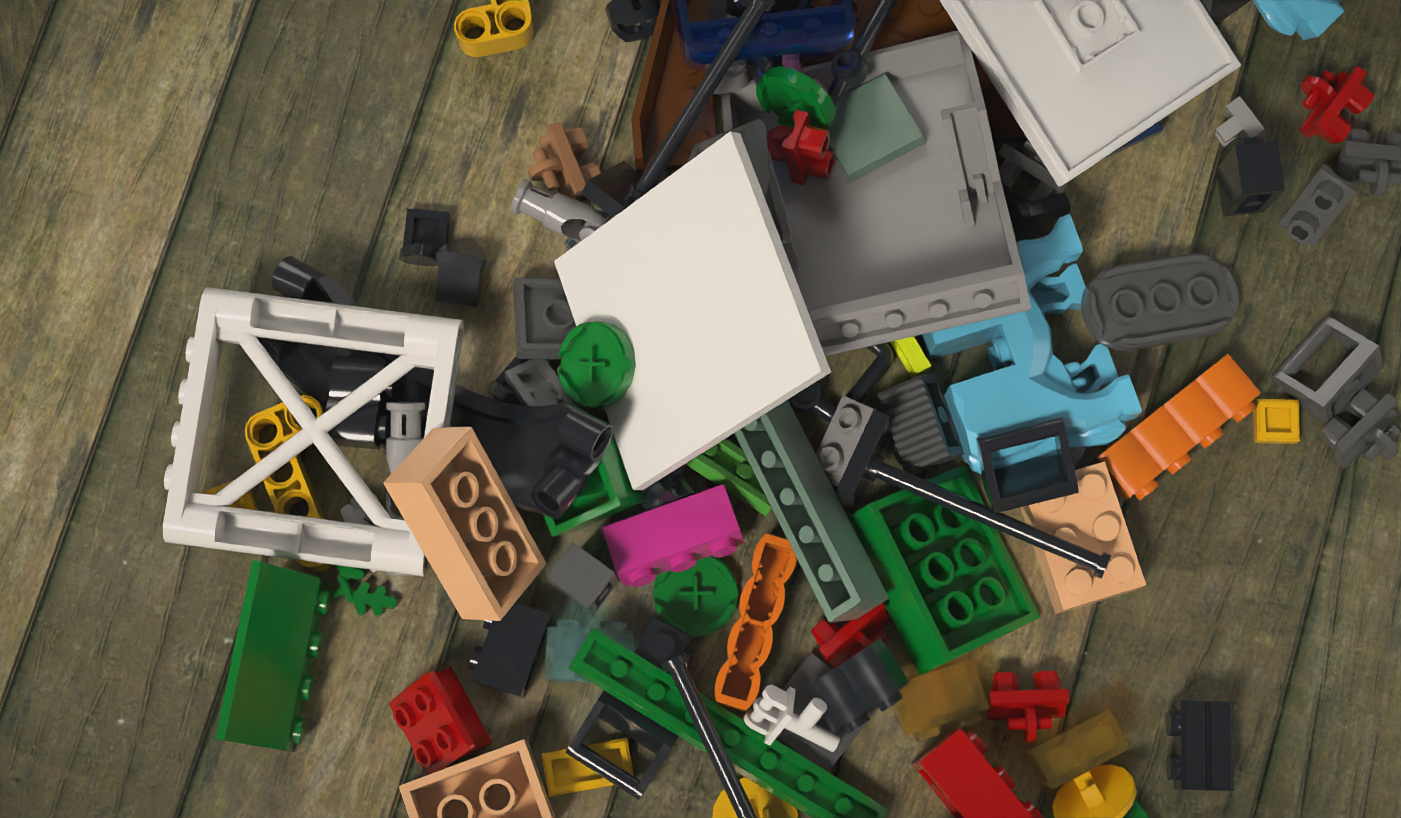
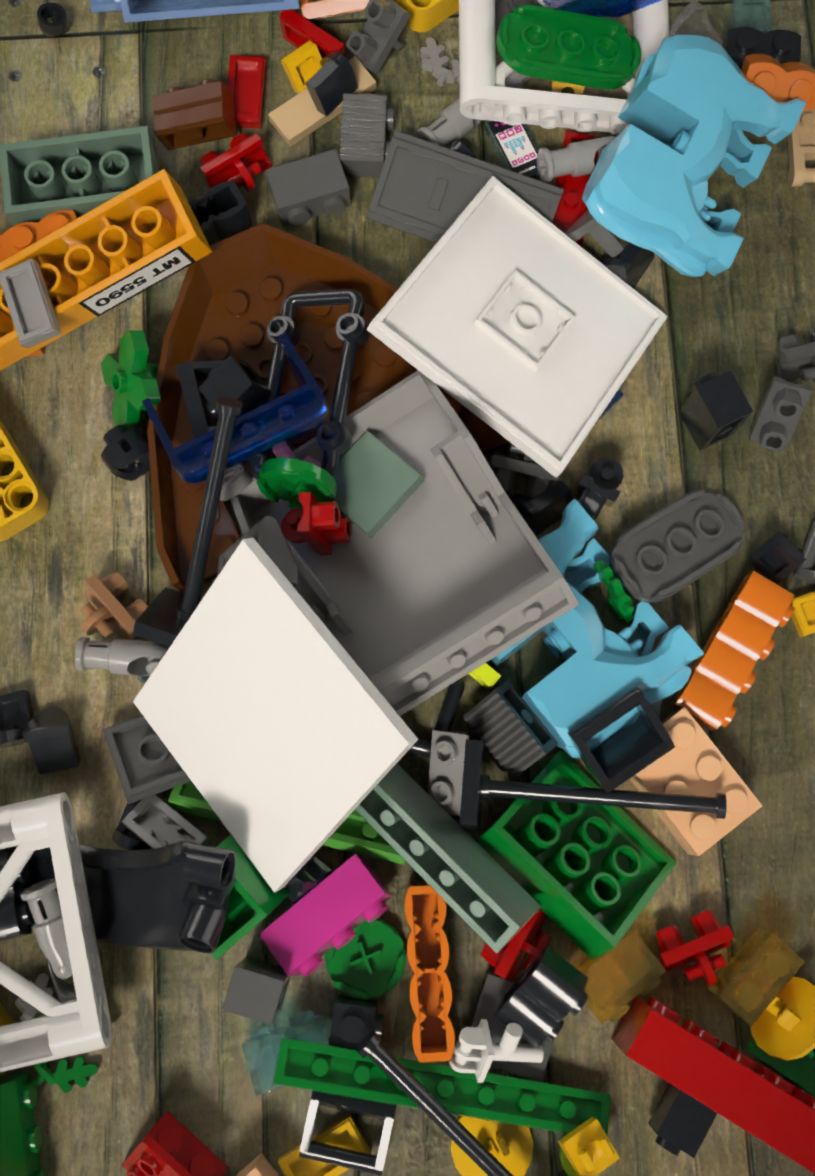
camera: 20 degrees left, 0 degrees up
light nougat brick [383,427,547,621] -> none
black brick [468,602,553,699] -> none
green tile [558,321,636,408] -> none
light grey tile [1214,96,1265,148] -> none
red hips [1298,66,1375,145] -> none
none -> black hips [577,458,624,521]
none -> green animal [593,559,634,624]
none -> black tile [748,531,806,584]

